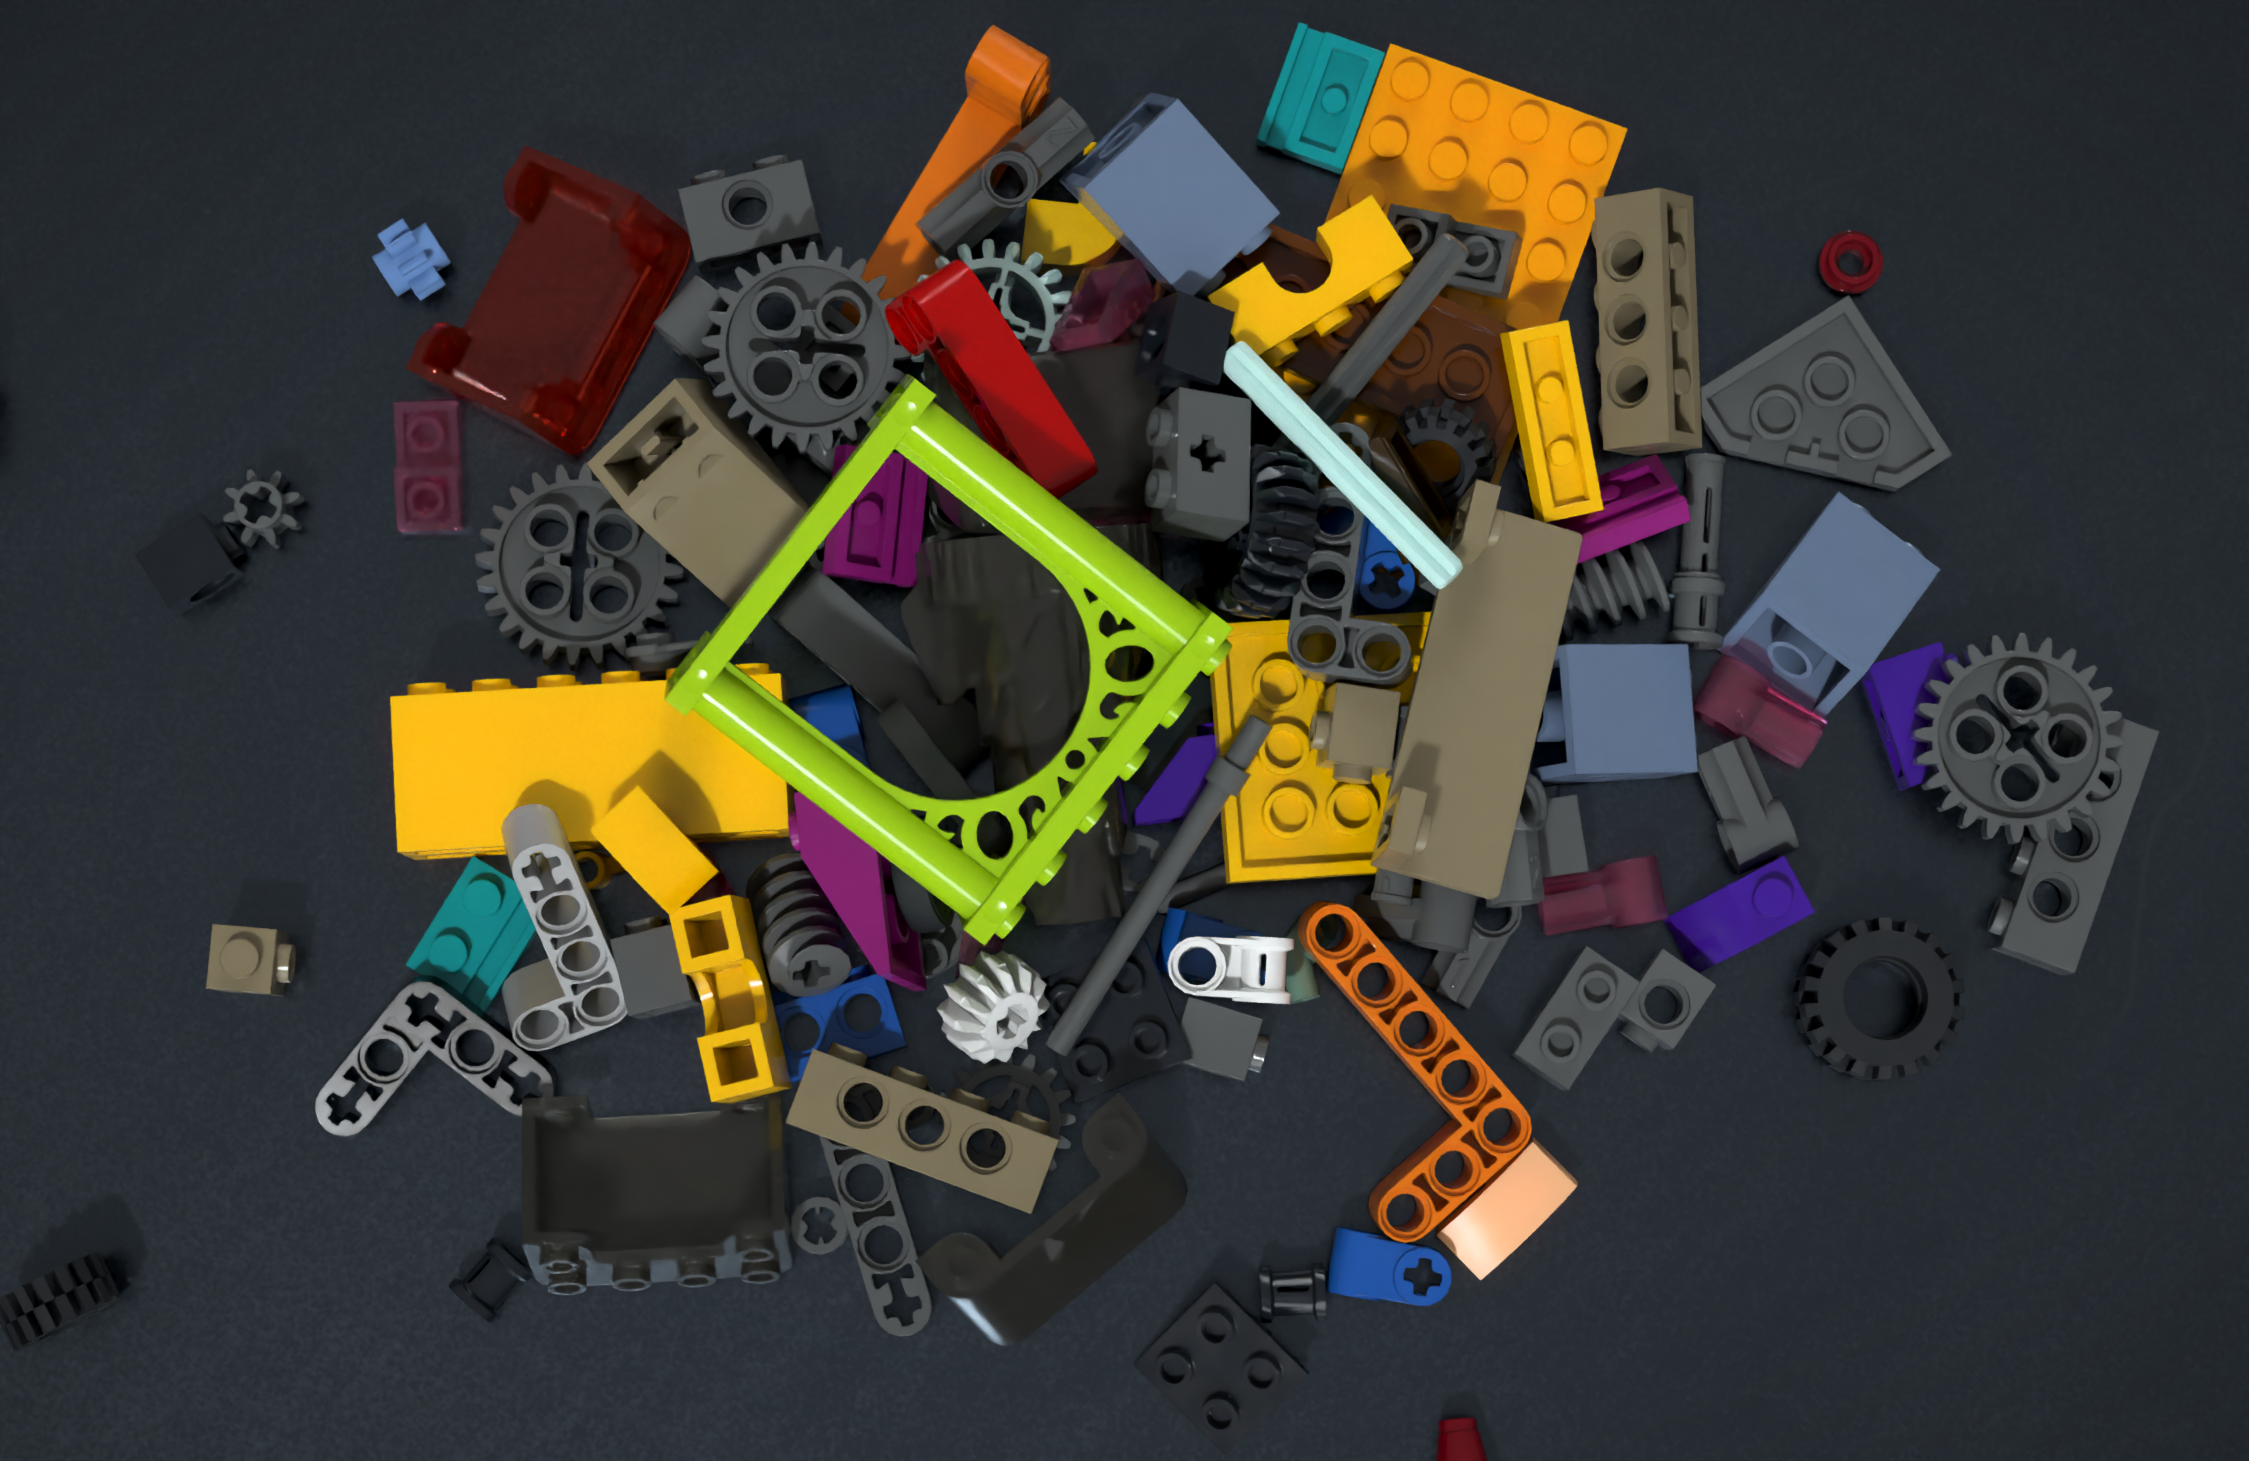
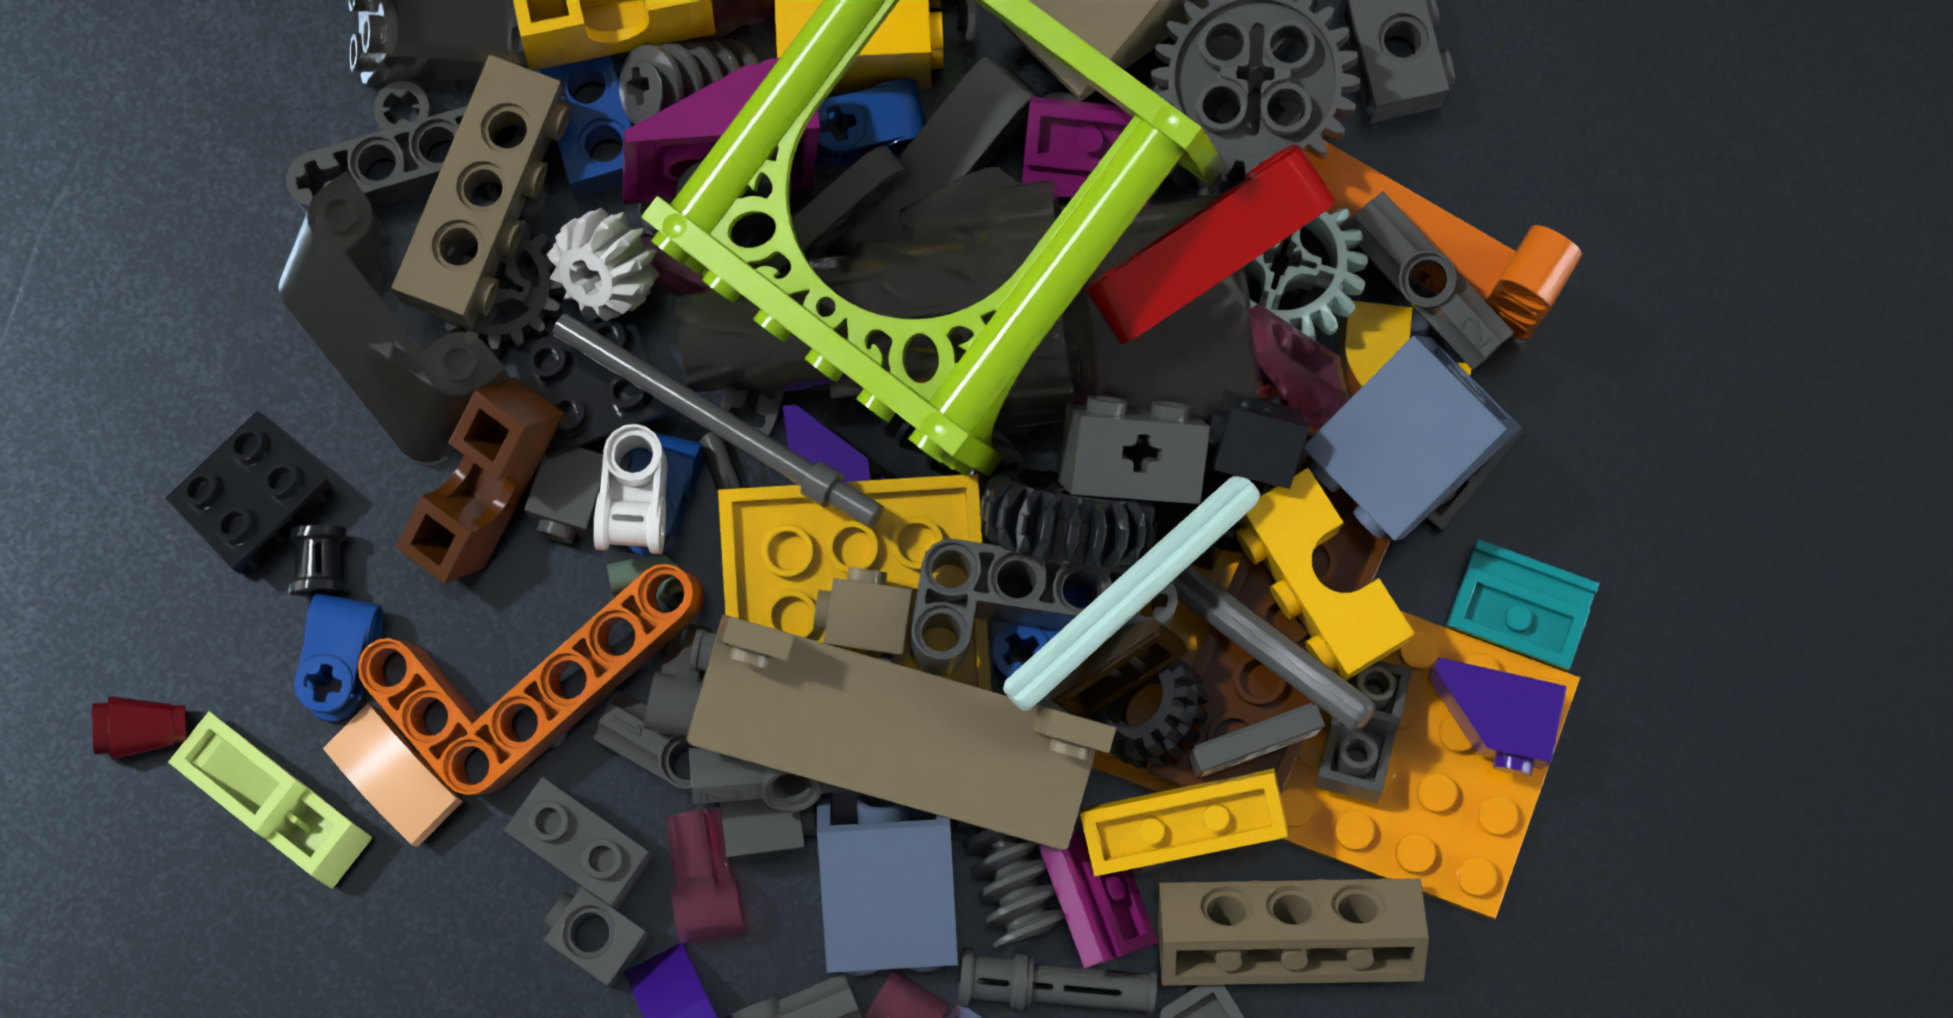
camera: 90 degrees right, 5 degrees down
none -> yellowish green slope [168,711,373,889]
none -> reddish brown arch [396,377,565,584]
none -> dark grey tile [1189,703,1325,778]
none -> dark purple slope [1428,657,1567,776]

